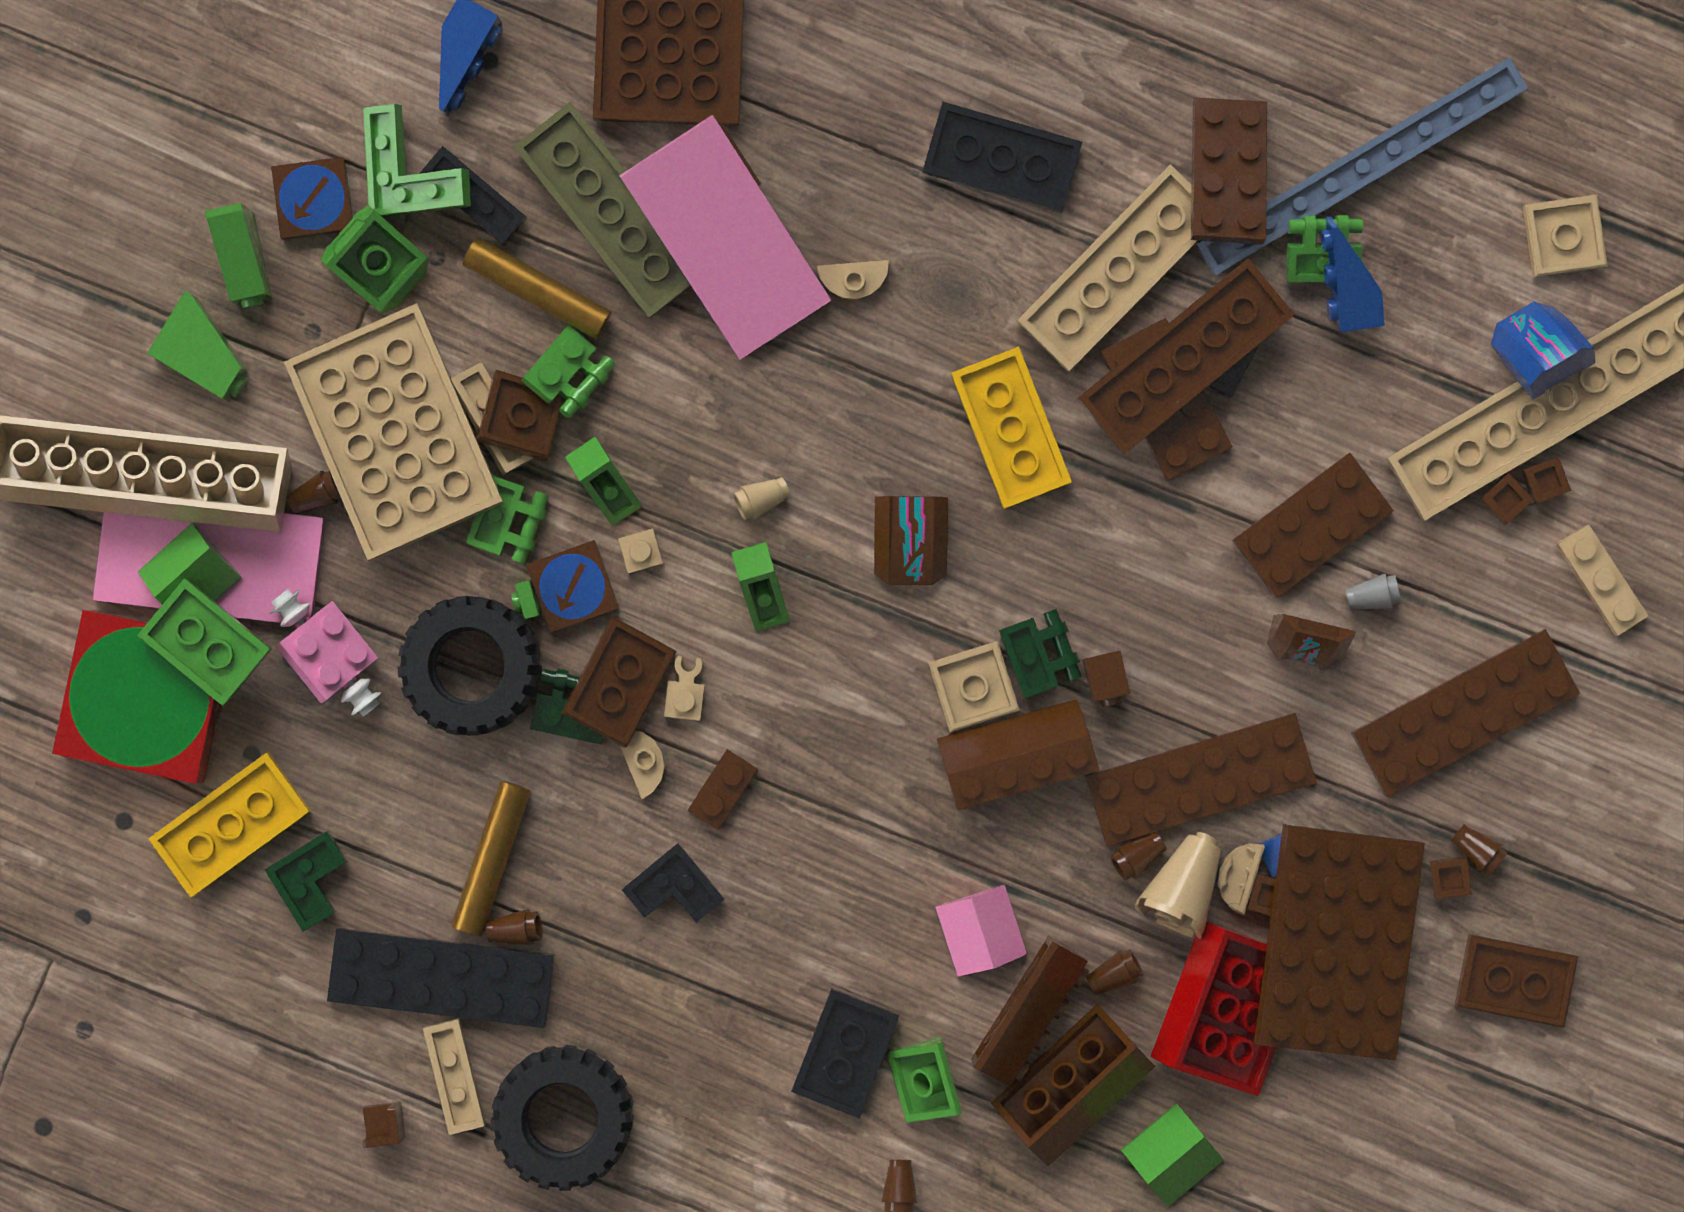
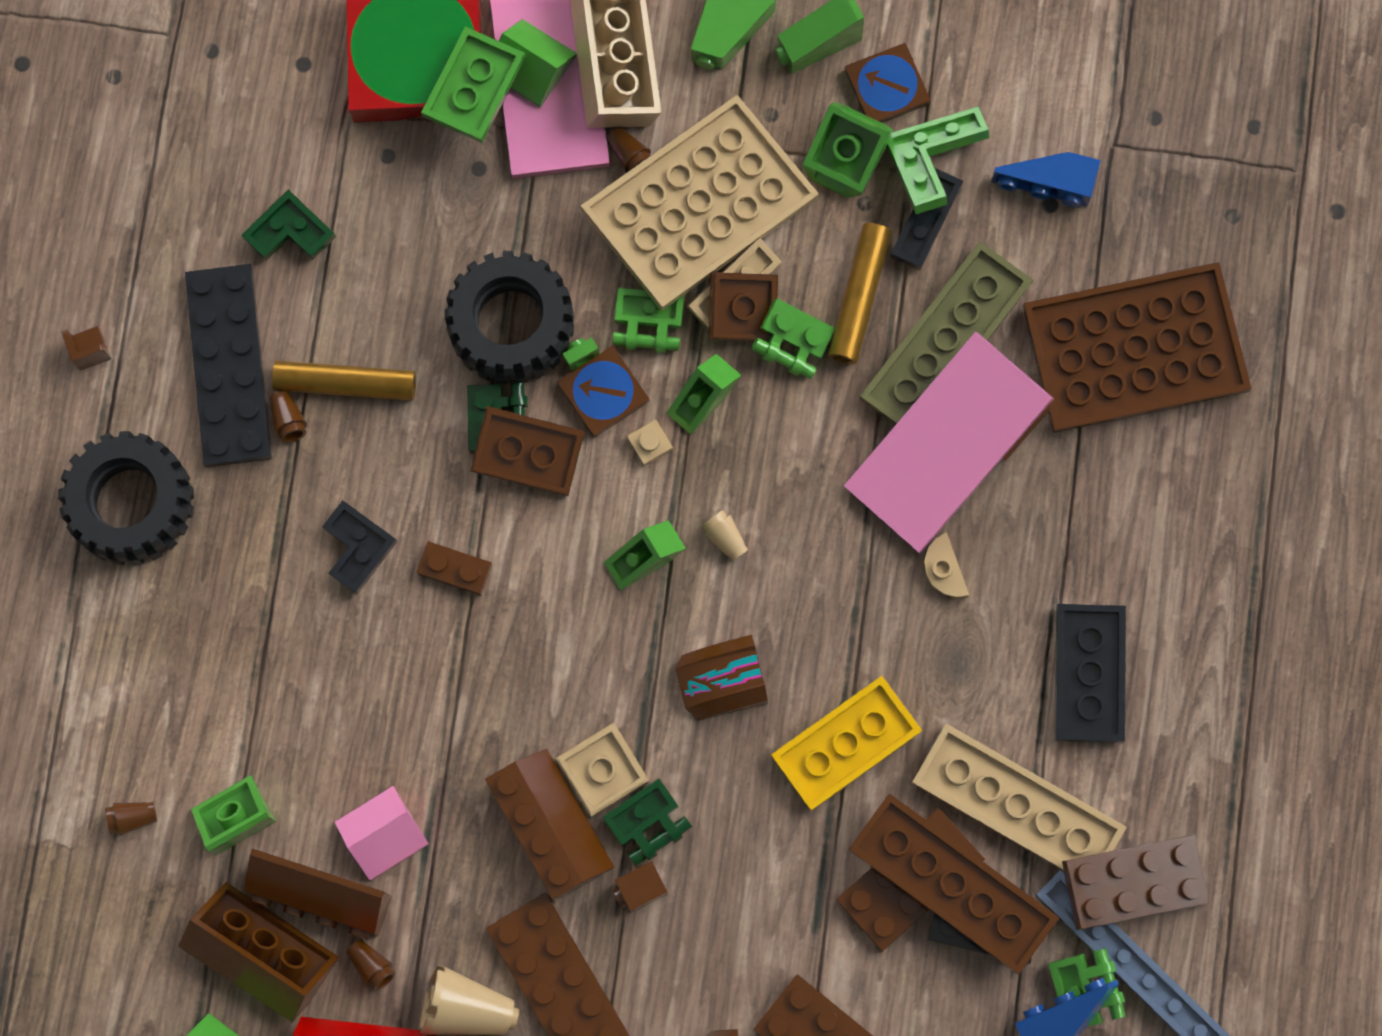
camera: 75 degrees right, 10 degrees down
yellow plate [148,752,311,898] -> none
bright pink plate [270,589,381,717] -> none
tan plate [423,1018,486,1135] -> none
tan plate [620,731,665,799] -> none
tan plate [664,656,705,721] -> none
black plate [791,988,899,1119] -> none
reddish brown cone [1110,832,1167,881] -> none

